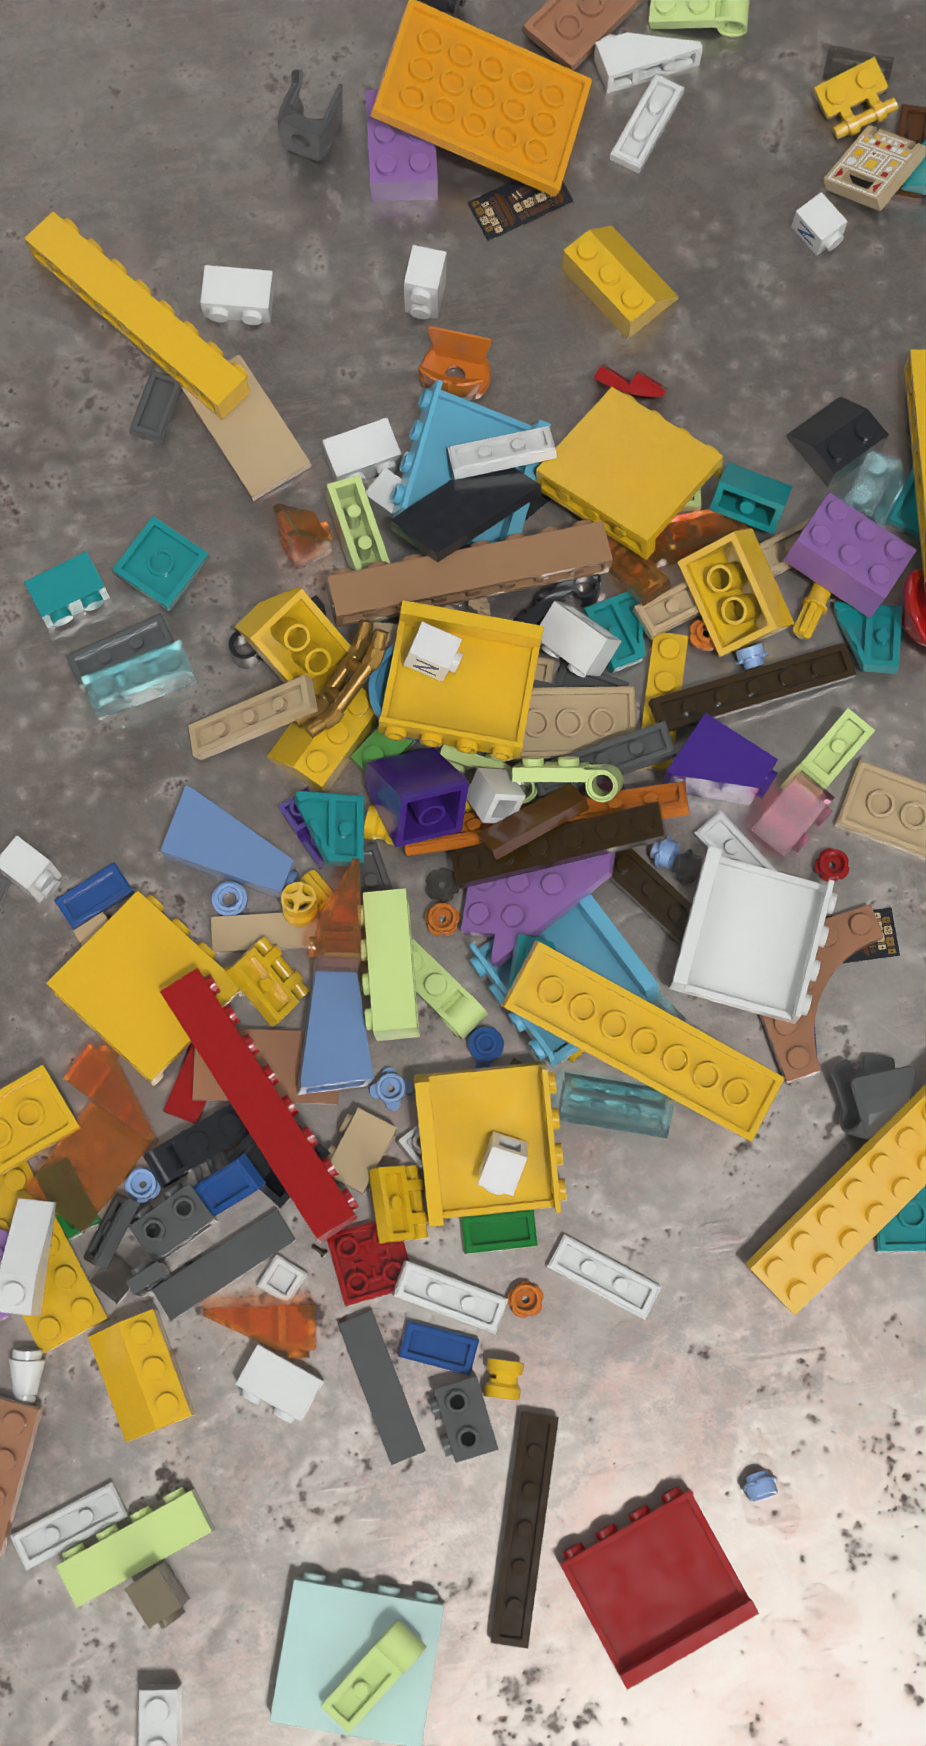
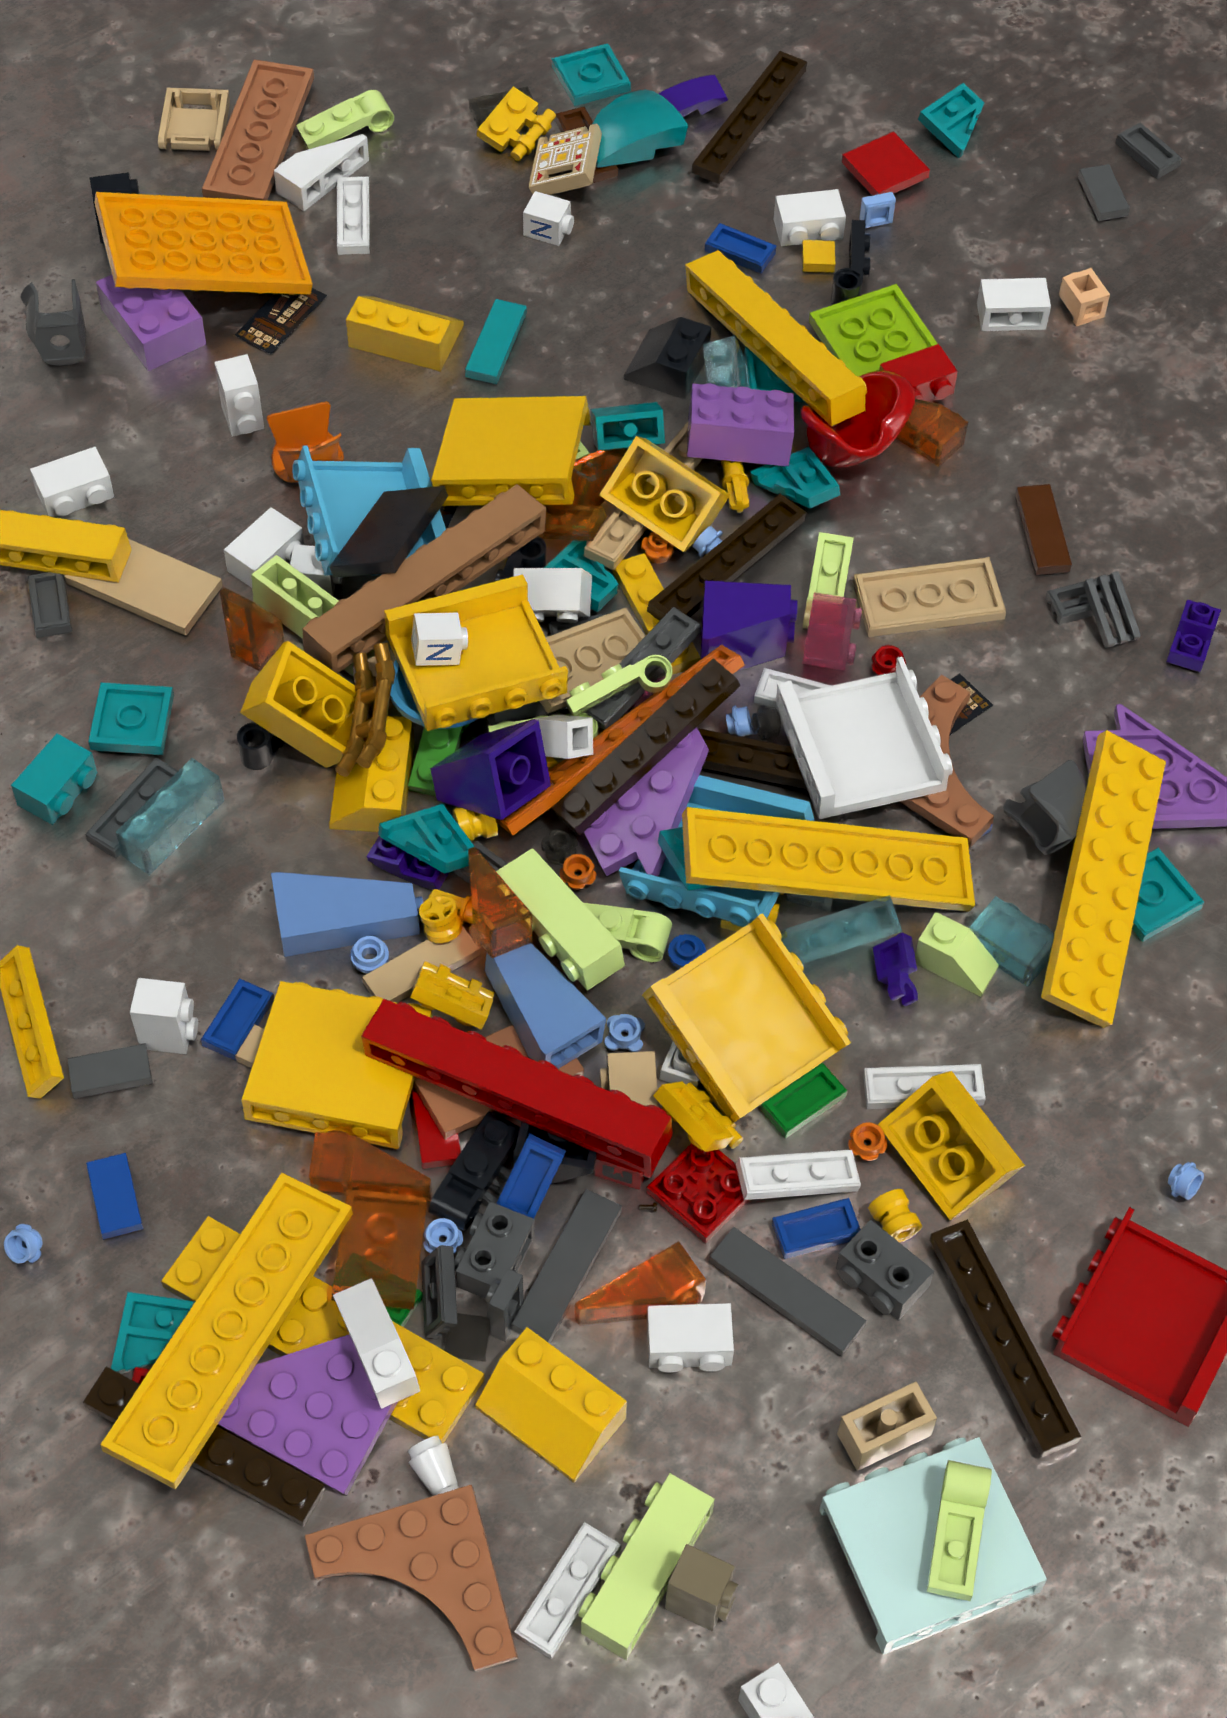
camera: 30 degrees left, 20 degrees down
tan plate [188,675,318,760] -> none
white tile [257,1254,308,1305] -> none
white tile [447,426,557,480] -> none
reddish brown tile [477,783,589,860] -> none
white brick [478,1131,528,1196] -> none
red slope [593,364,668,397] -> none
none -> teal tile [465,299,527,384]
none -> tan brick [837,1382,937,1471]
none -> dark purple plate [872,932,918,1007]
none -> yellow slope [878,1071,1025,1220]
none -> yellowish green slope [915,912,999,997]
none -> clear light blue brick [970,896,1054,987]

